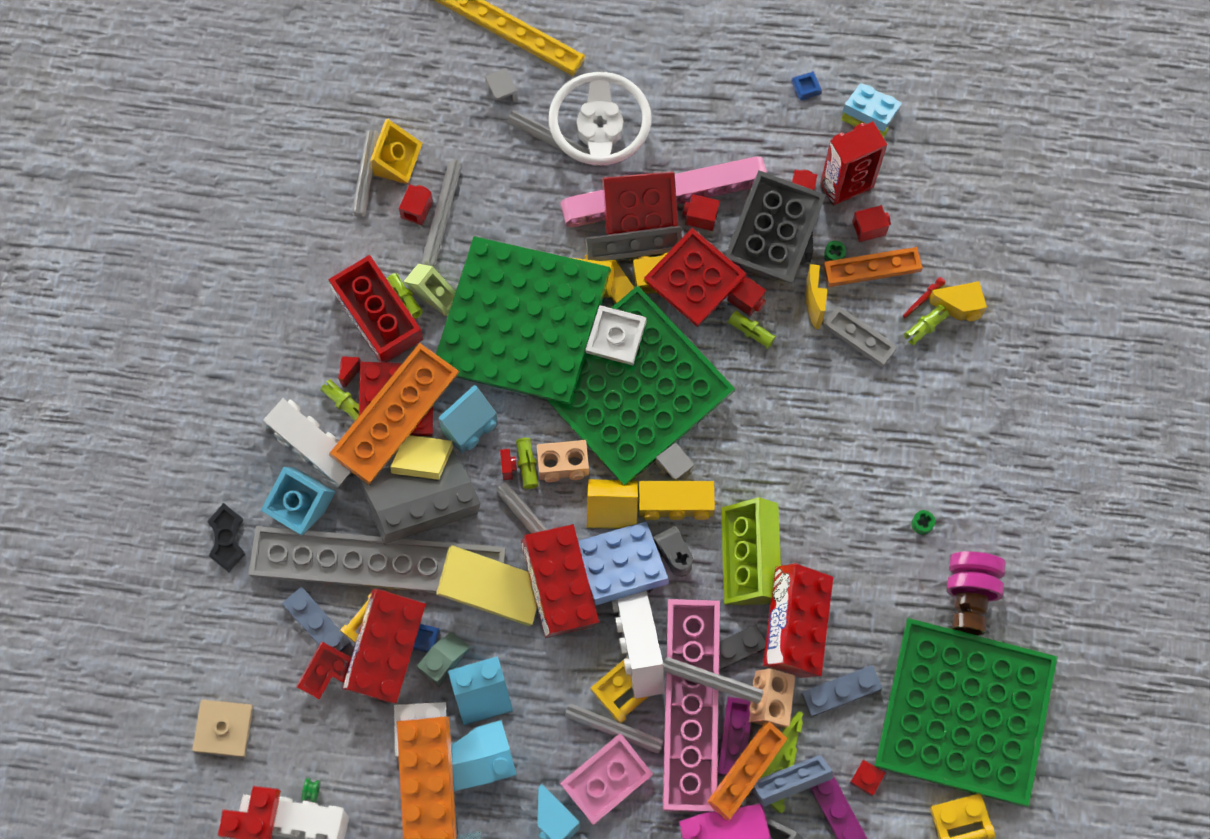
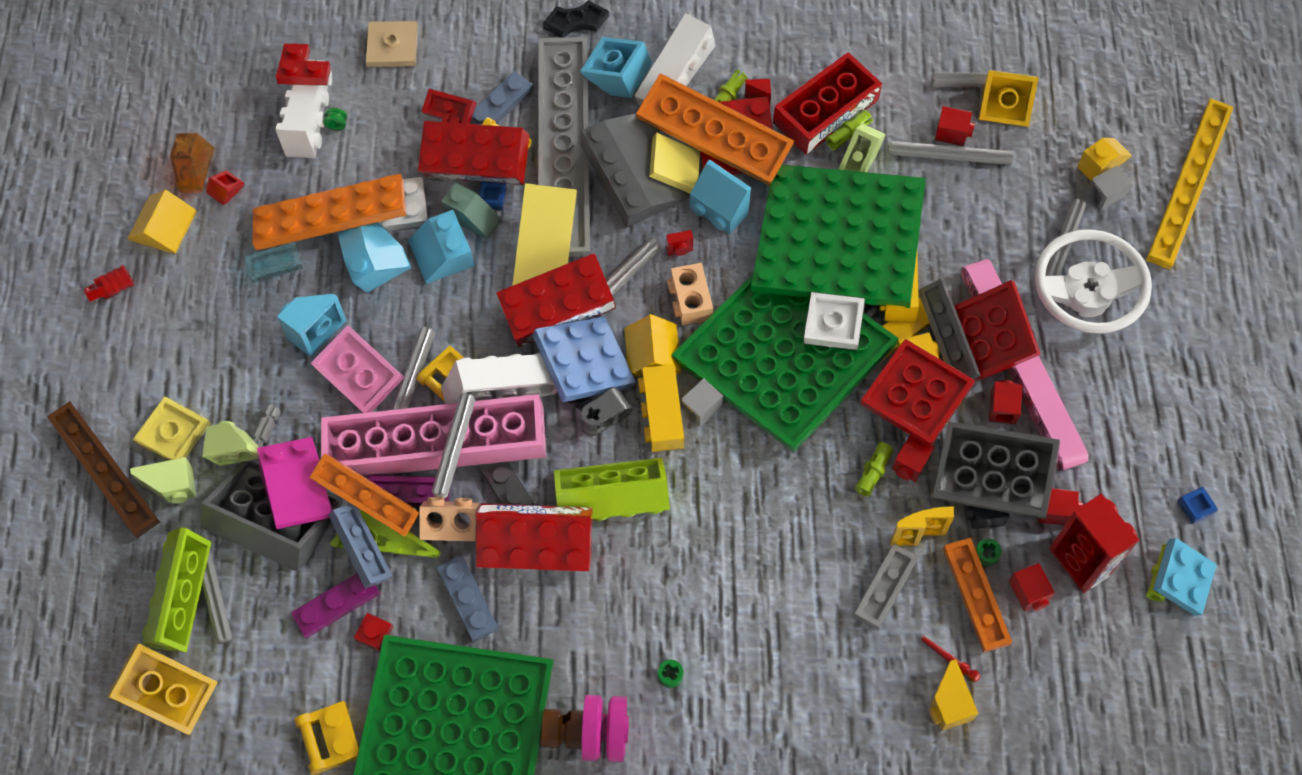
camera: 85 degrees right, 5 degrees down
lime pin [516,437,539,489] -> none
lime pin [904,305,949,345] -> none
none -> yellow slope [1077,138,1132,181]

